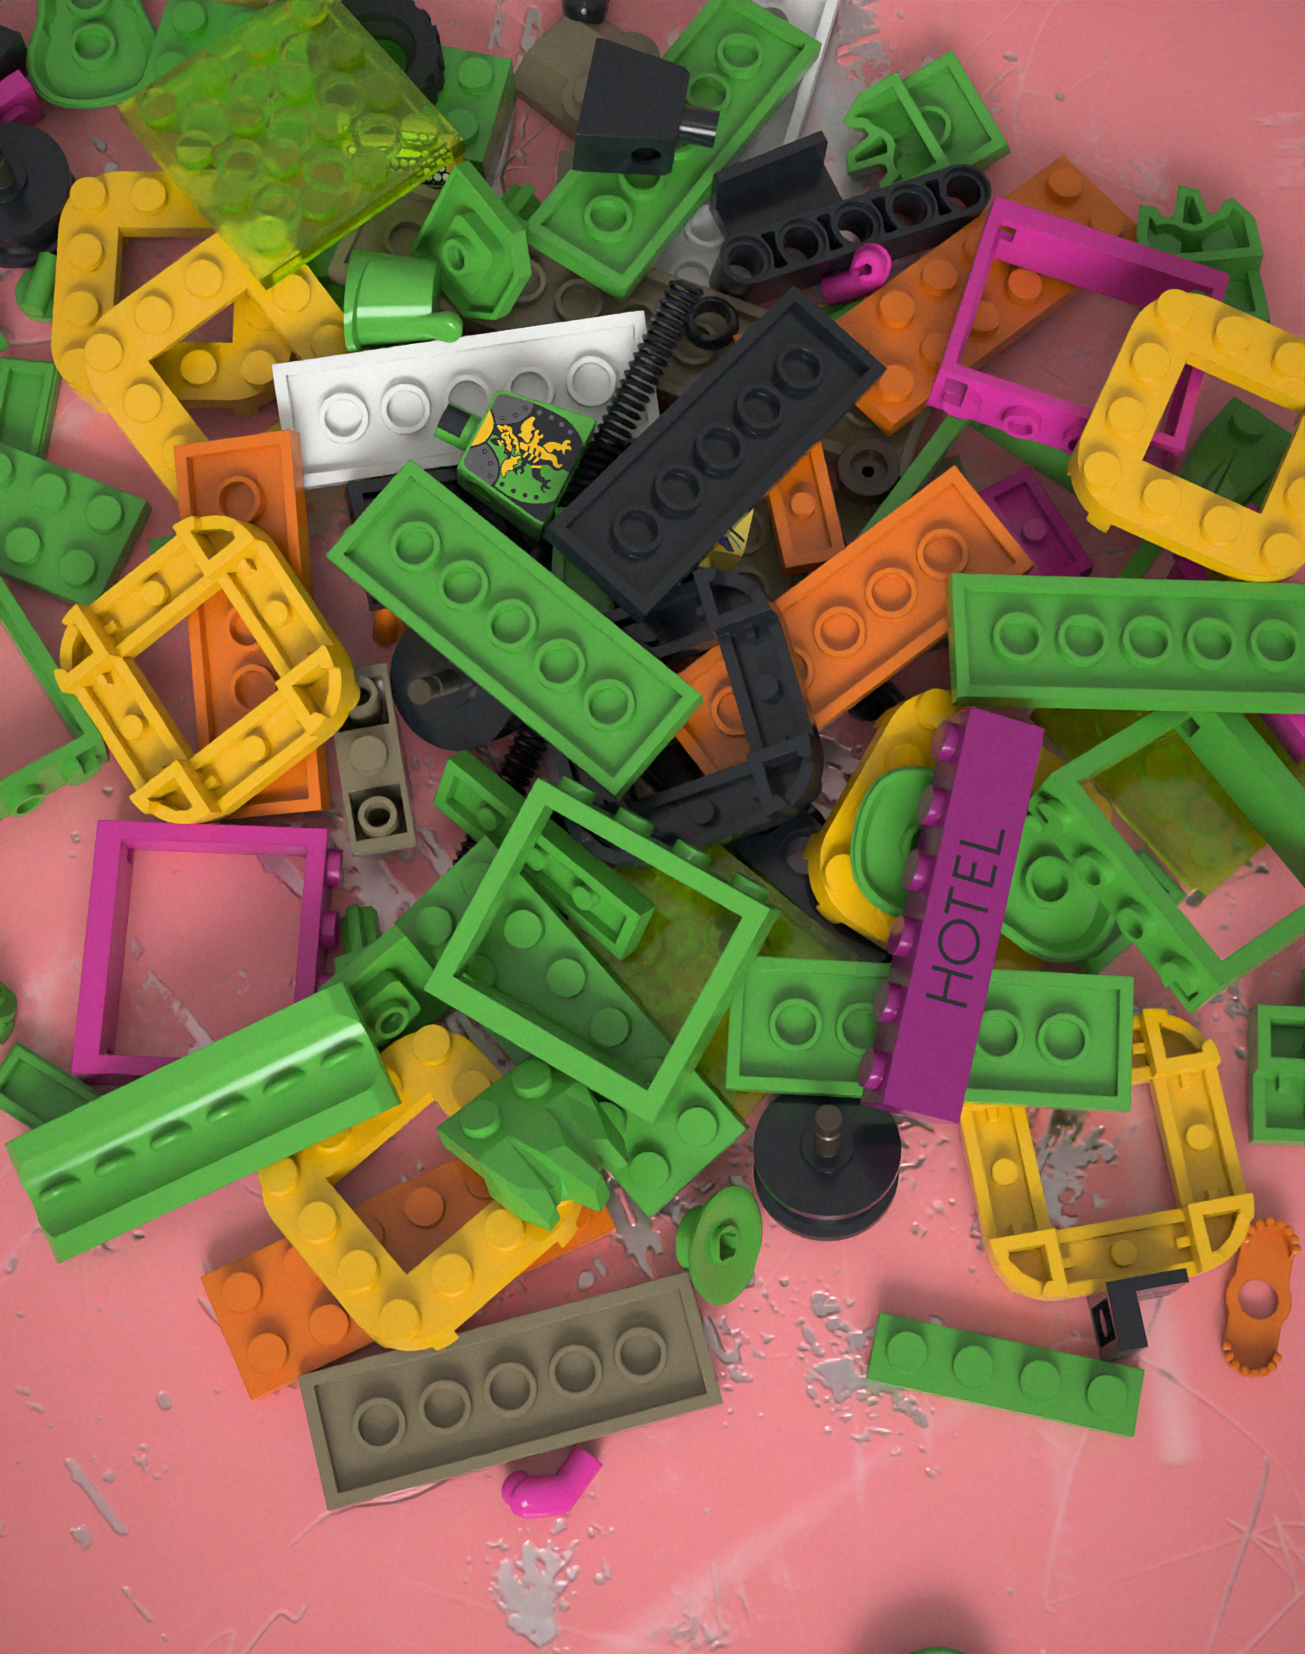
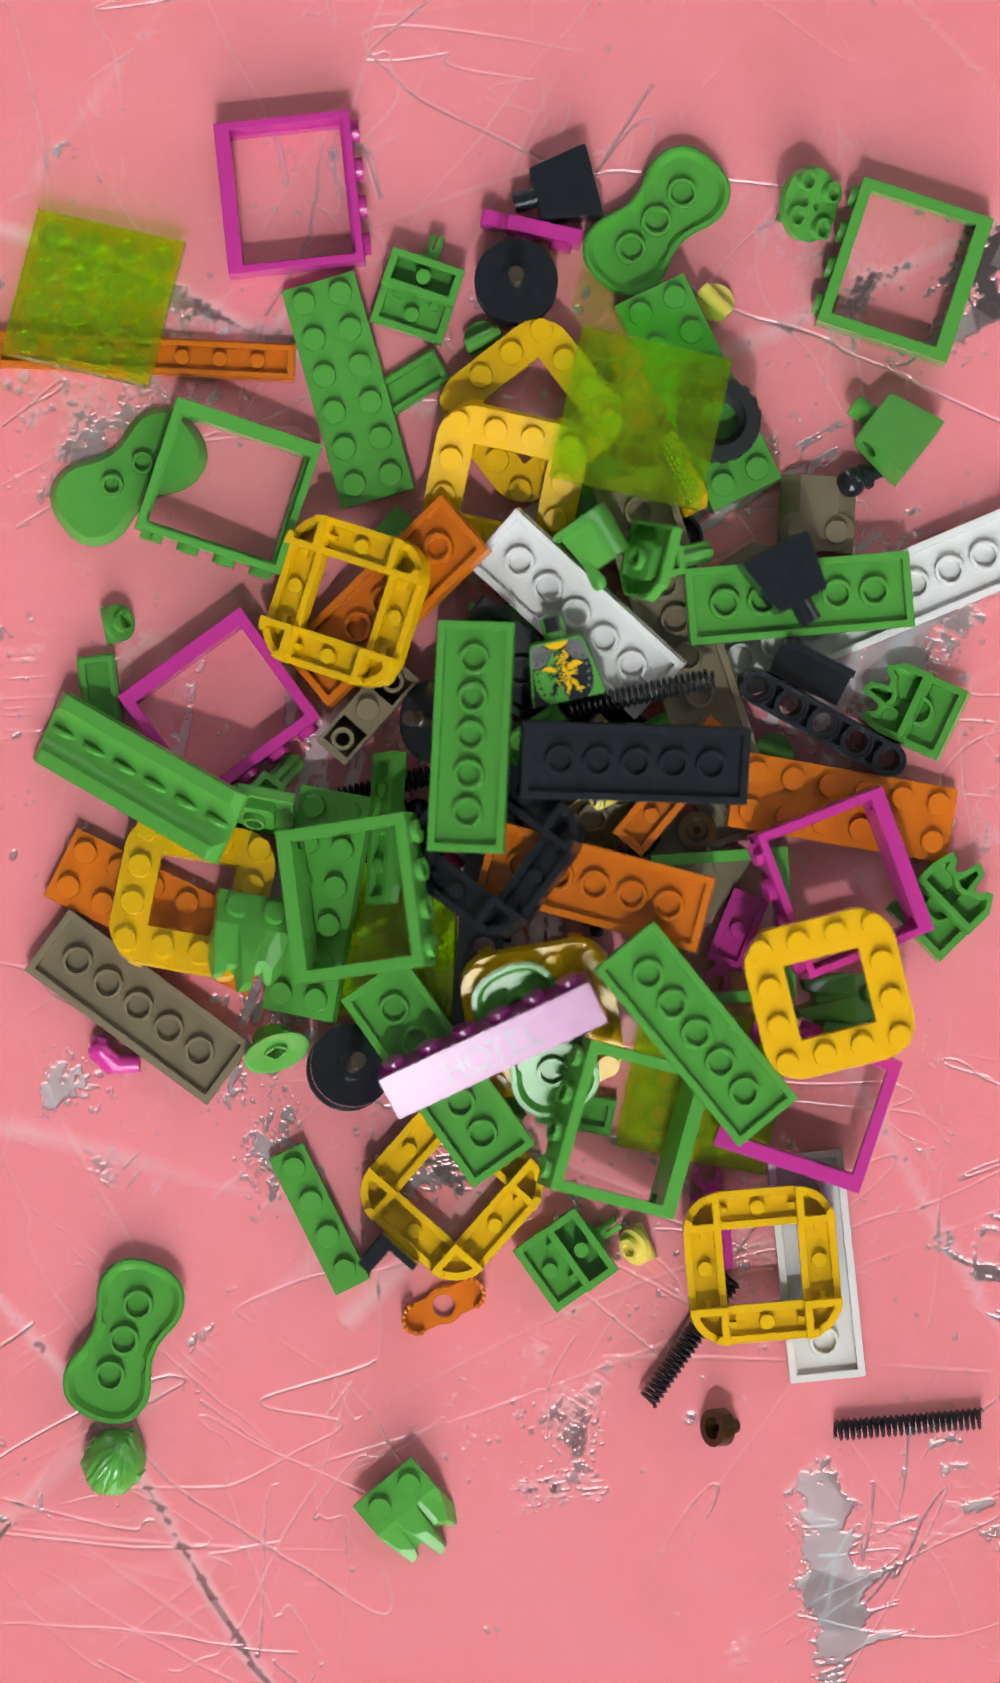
camera: 55 degrees right, 15 degrees up
black piece [683,296,739,351] -> none
dark pink arm [821,243,893,307] -> none

